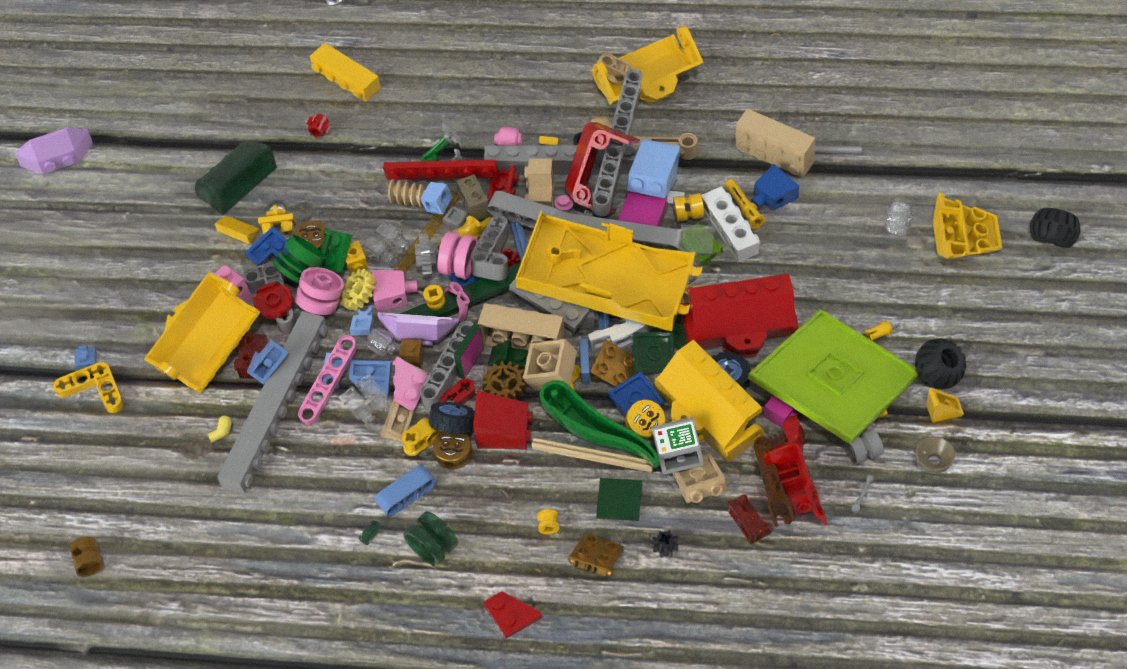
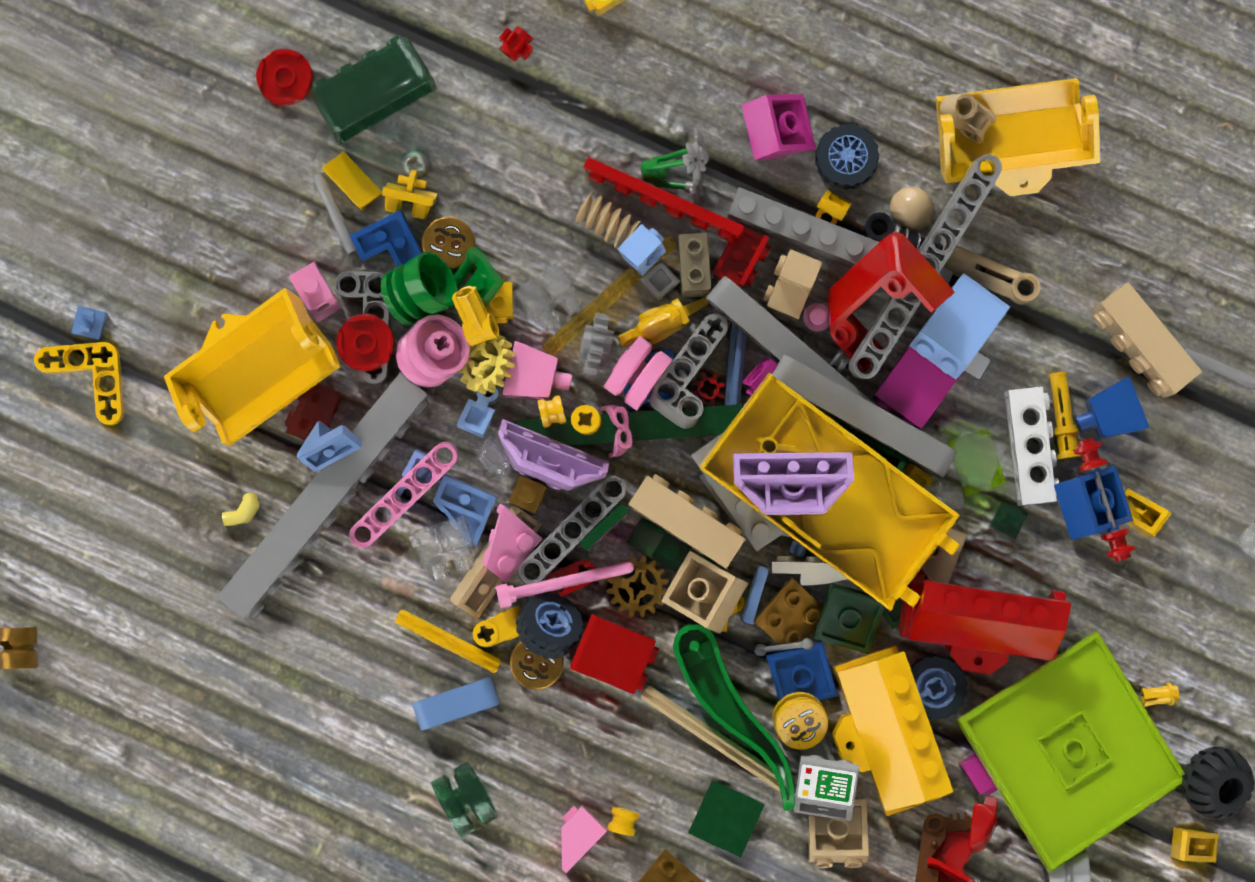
camera: 10 degrees right, 30 degrees up
clear green piece [358,520,382,545] -> none
bright pink head [494,127,522,146] -> none
yellow wheel [673,193,704,222] -> none
none -> red tile [256,48,314,106]
none -> light grey bar [313,173,357,255]
none -> yellow axle [395,610,501,673]
none -> yellow piece [452,286,499,346]
none -> bright pink piece [495,562,634,609]
none -> yellow wheel [537,395,567,428]
none -> bright pink slope [561,804,607,873]
none -> lavender wedge [733,452,854,515]
none -> dark pink slope [742,94,816,160]
none -> light grey hinge [754,638,813,656]
none -> black wheel [815,124,879,190]
none -> clear green tile [988,501,1028,539]
none -> blue brick [1054,437,1136,562]
none -> yellow slope [1125,488,1172,538]

